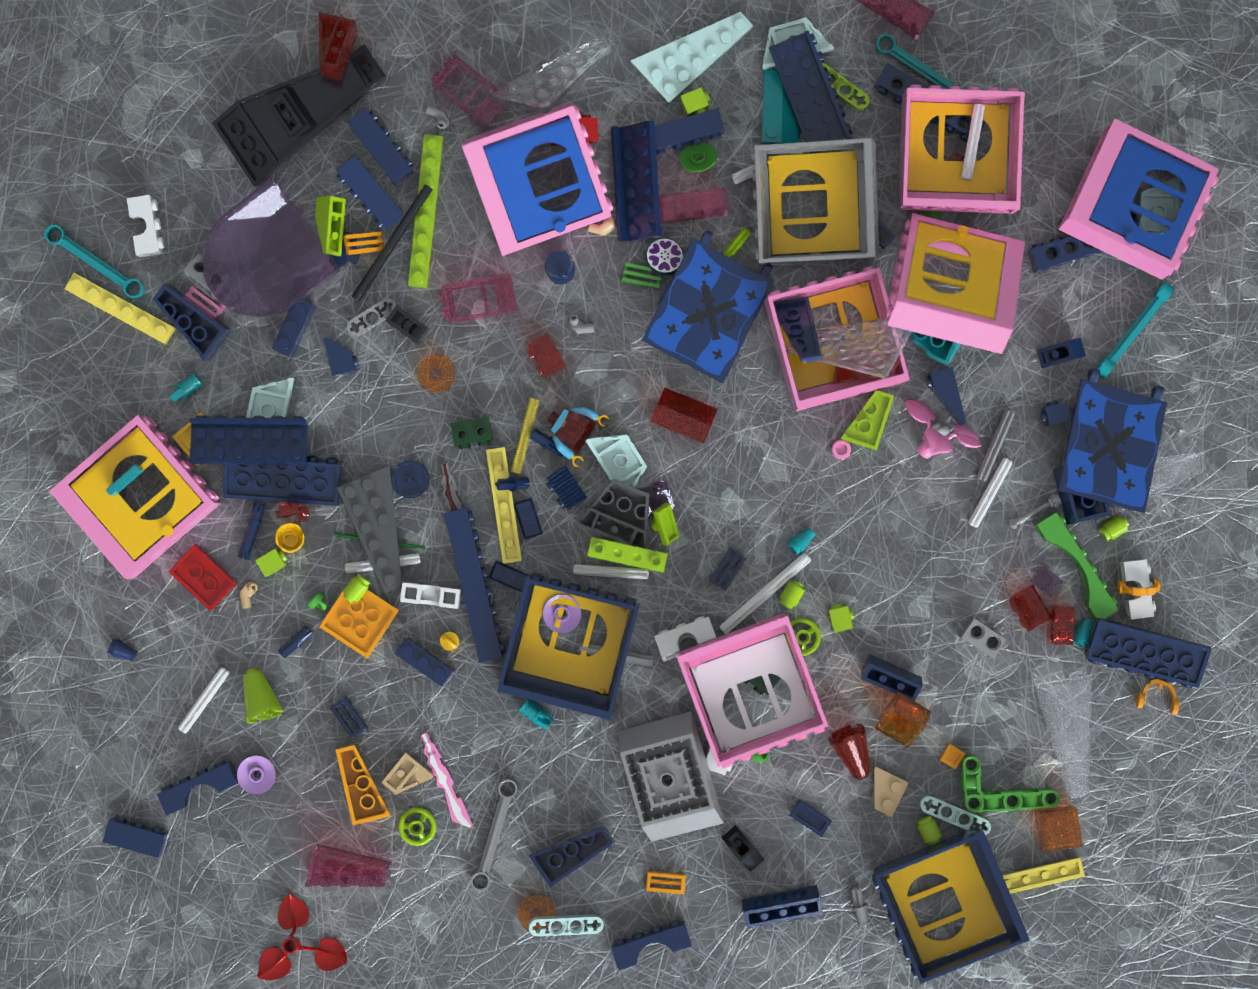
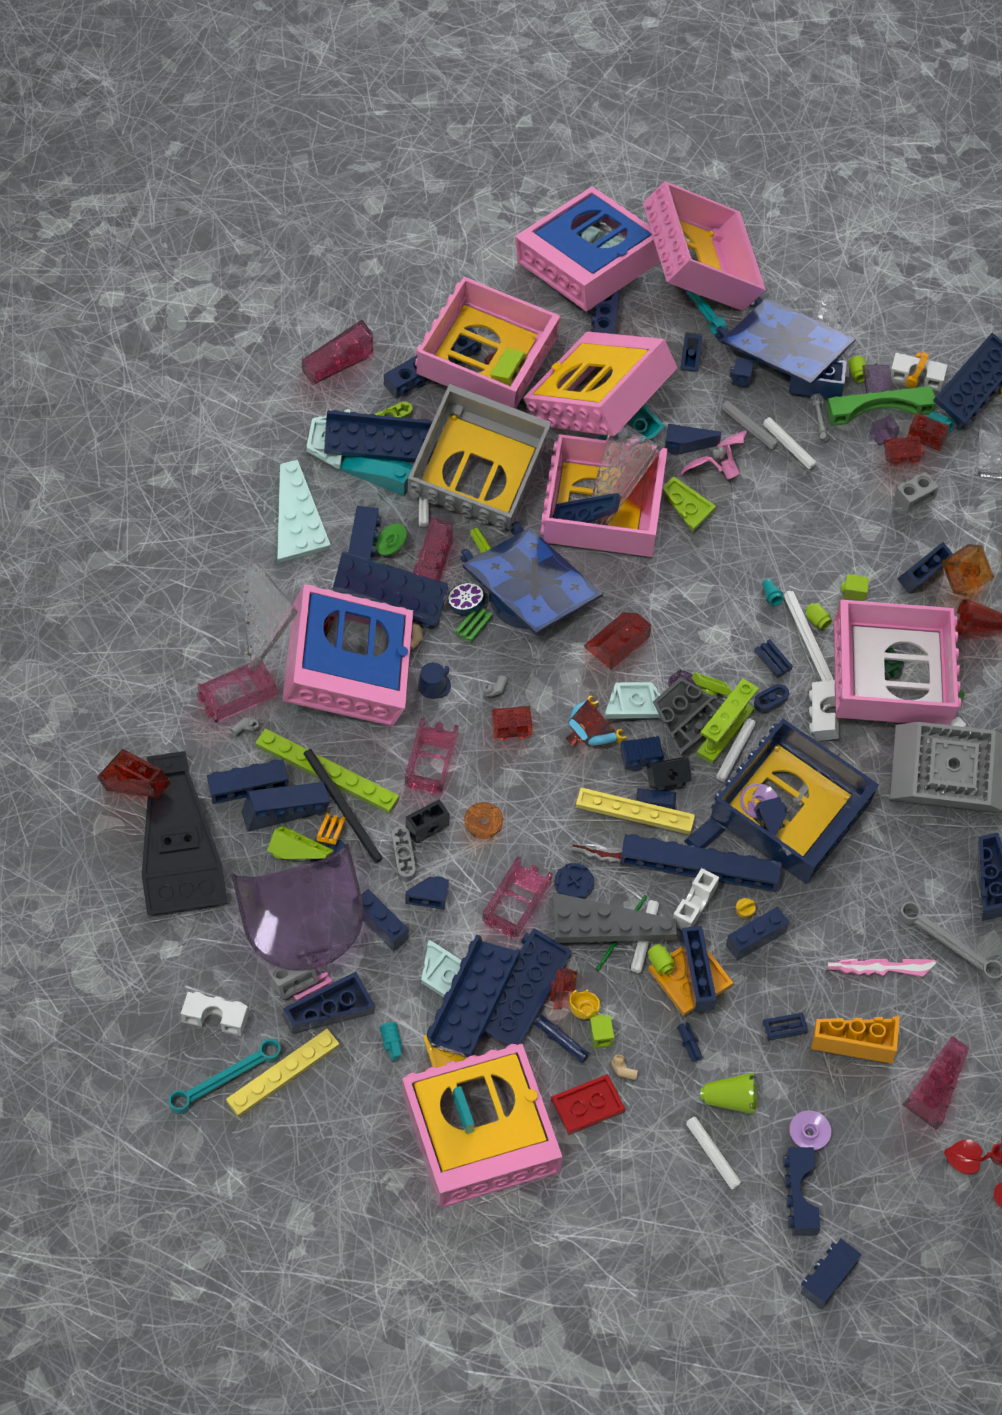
camera: 70 degrees left, 30 degrees down
dark blue cone [107,639,138,662] -> none
bright green tile [307,592,327,611] -> none
tan wing [381,752,435,795] -> none
lime piece [398,807,436,846] -> none
dark green brick [450,417,493,450] -> none
dark blue axle [495,476,530,491] -> none
light yellow axle [510,397,540,474] -> none
teal hinge [518,699,554,730] -> none
dark blue axle [529,428,563,457] -> none
lime brick [680,87,711,117] -> none
bright pink tile [831,440,851,459] -> none
teal piece [875,34,970,104] -> none
white axle [961,104,985,180] -> none
none -> clear pink door [482,856,552,939]
none -> lime brick [490,348,527,386]
none -> bright pink door [643,181,766,311]
none -> black brick [646,757,692,790]
none -> dark blue brick [680,926,717,1012]
none -> dark blue plate [754,684,789,713]
none -> dark blue slope [754,797,787,836]
none -> clear purple piece [862,363,893,394]

